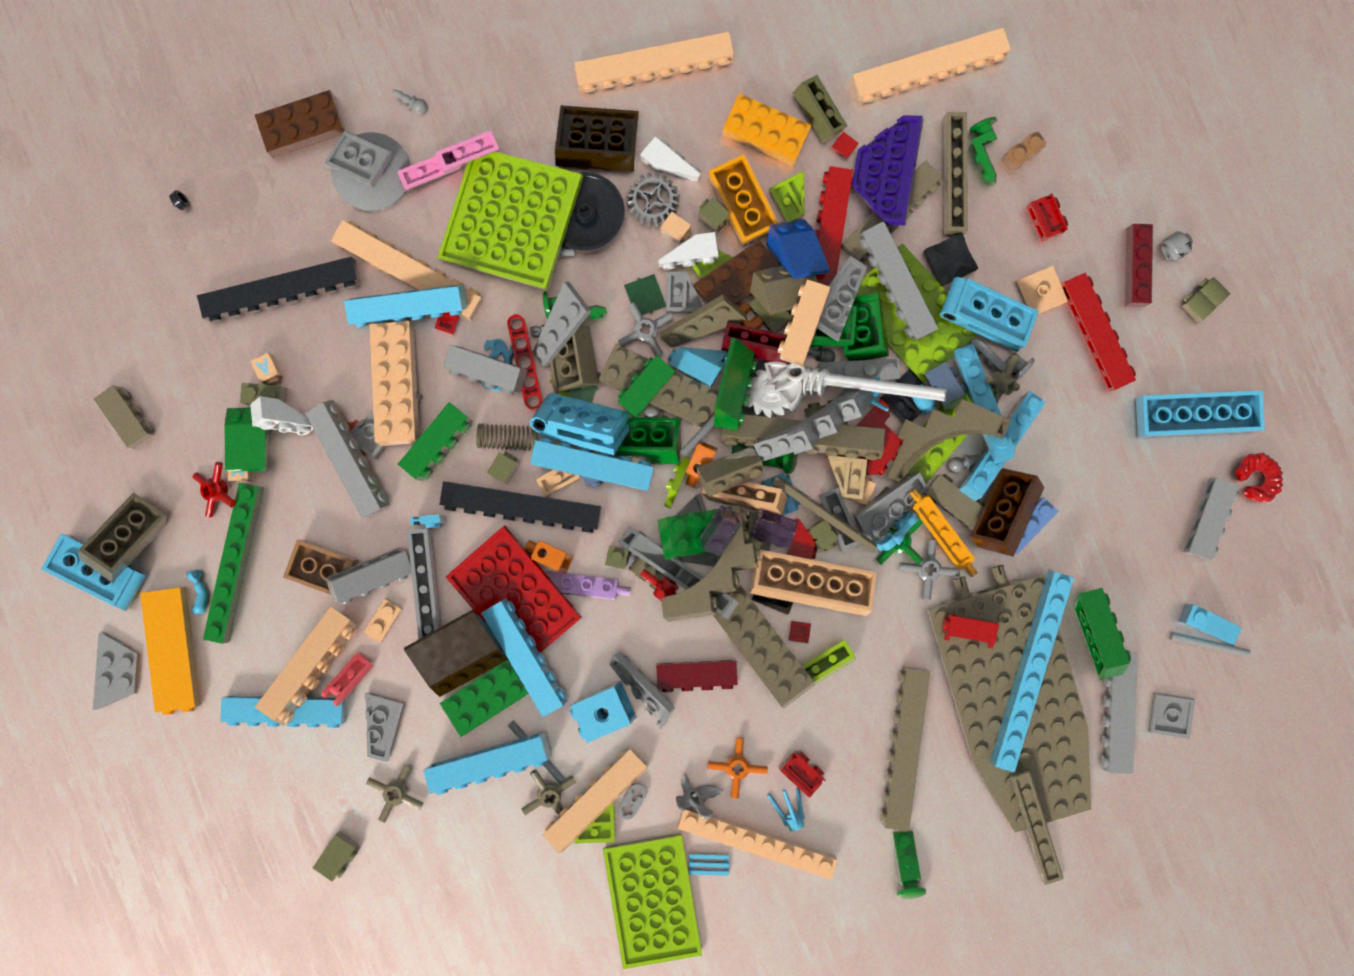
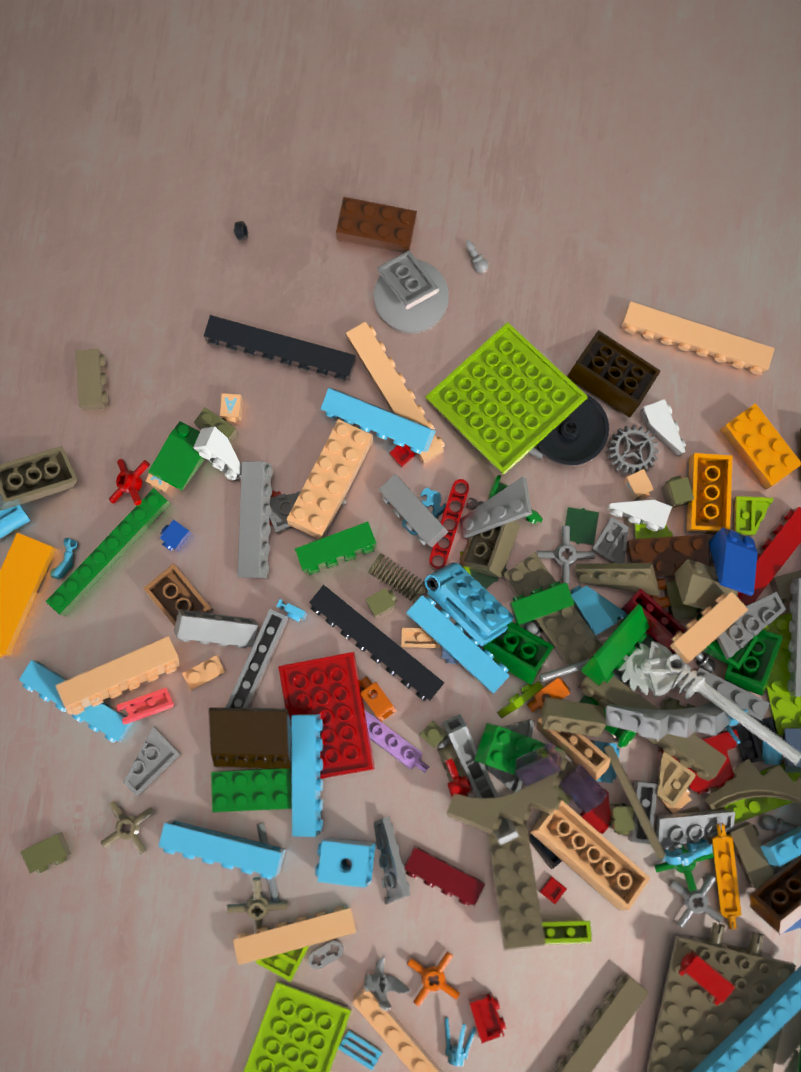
camera: 30 degrees right, 5 degrees down
bright pink bracket [397,130,499,191] -> none
none -> blue brick [160,519,191,551]

